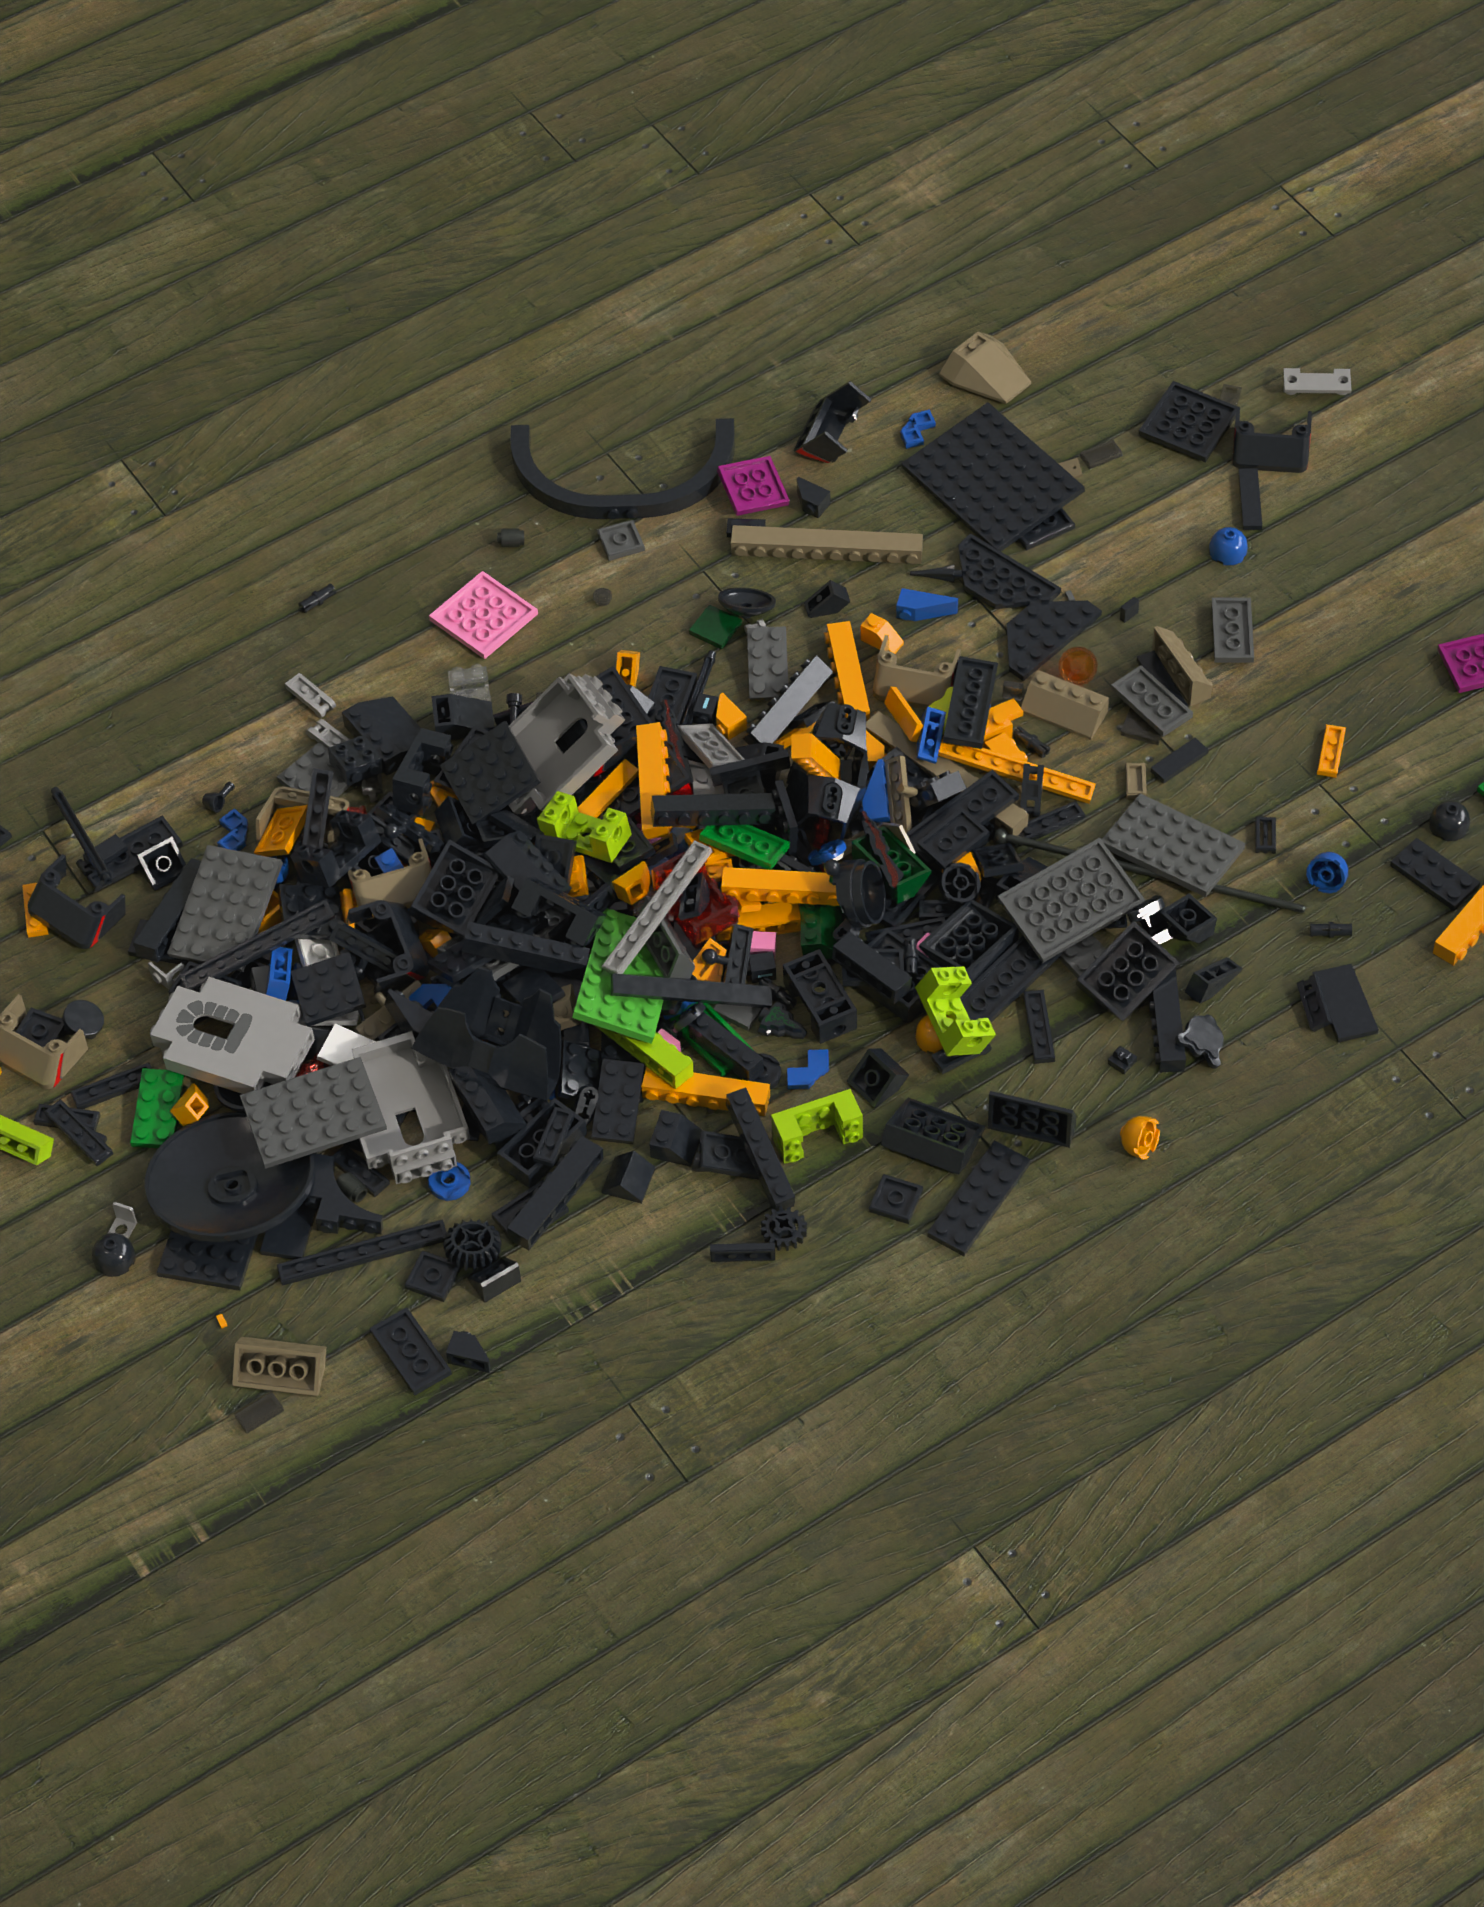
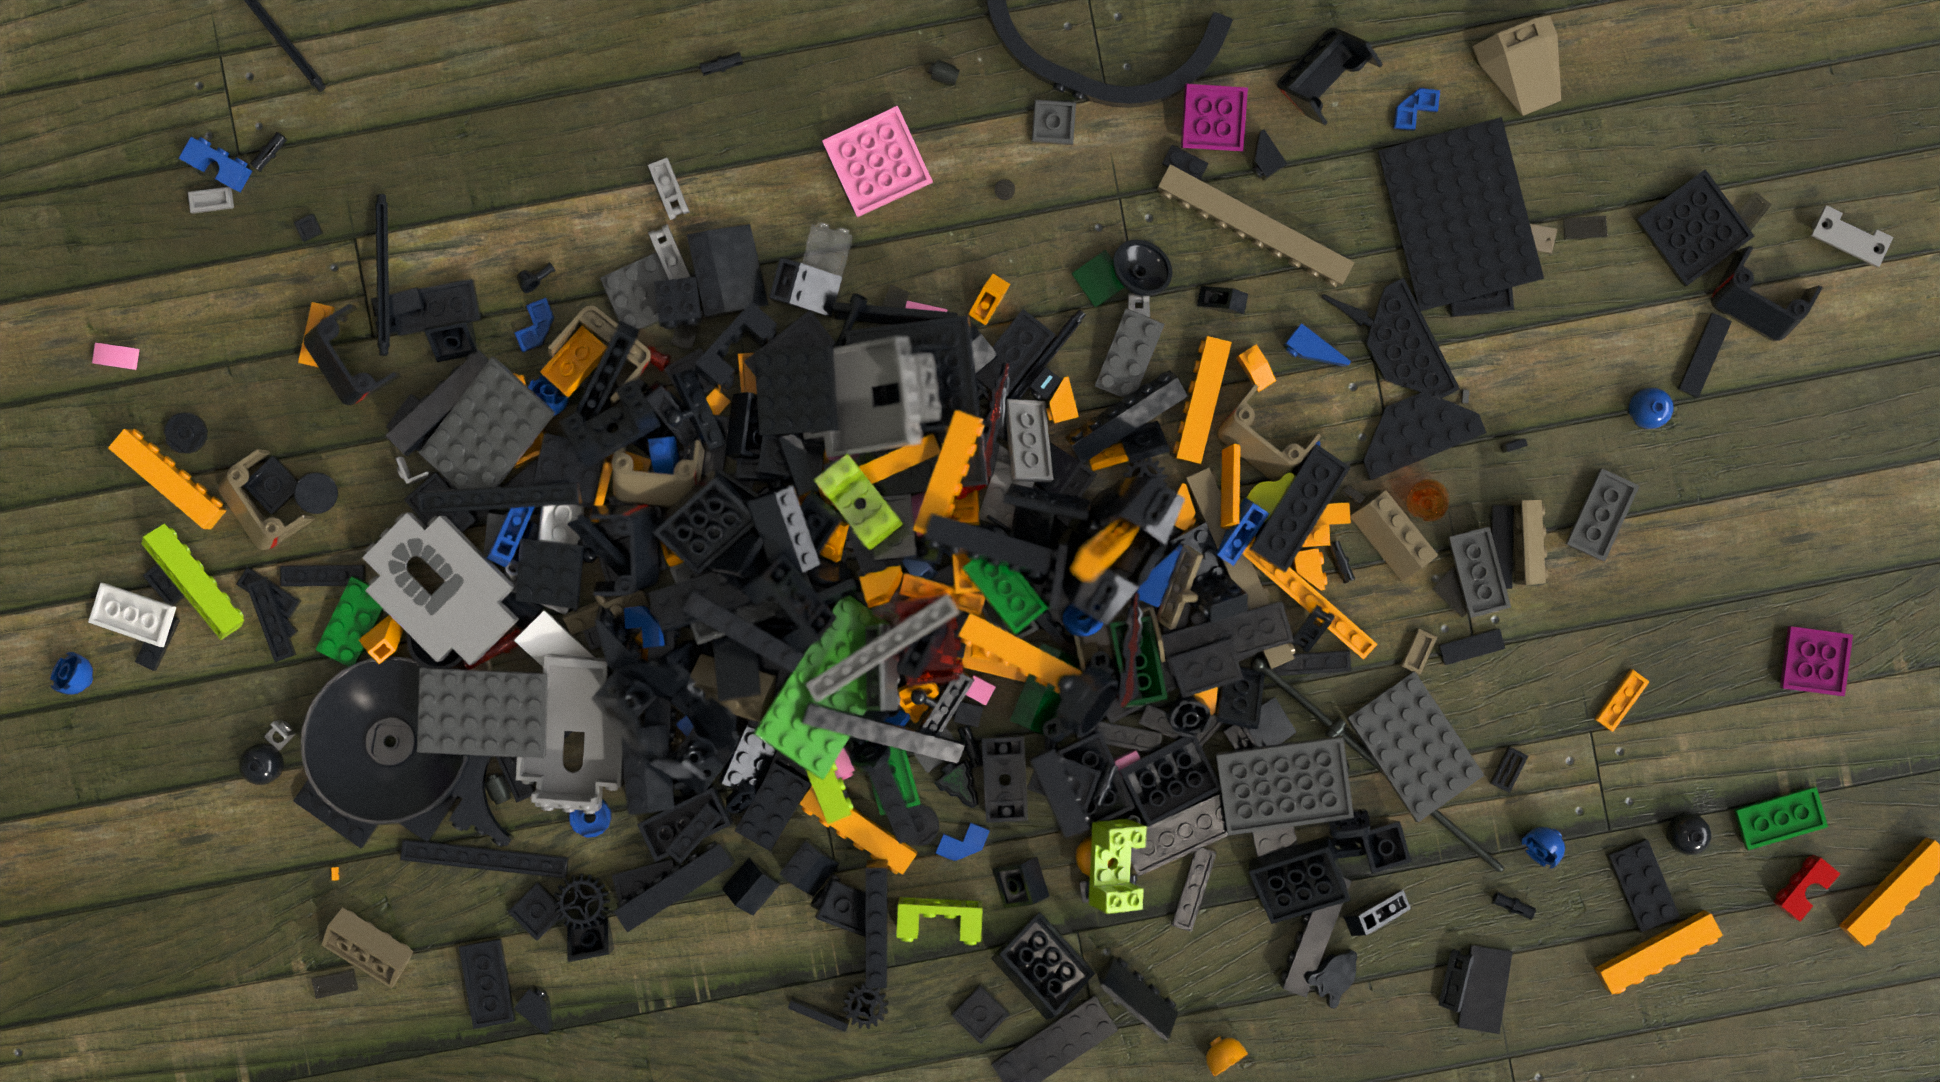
camera: 15 degrees right, 35 degrees up
black tile [1108,1046,1137,1074] -> none

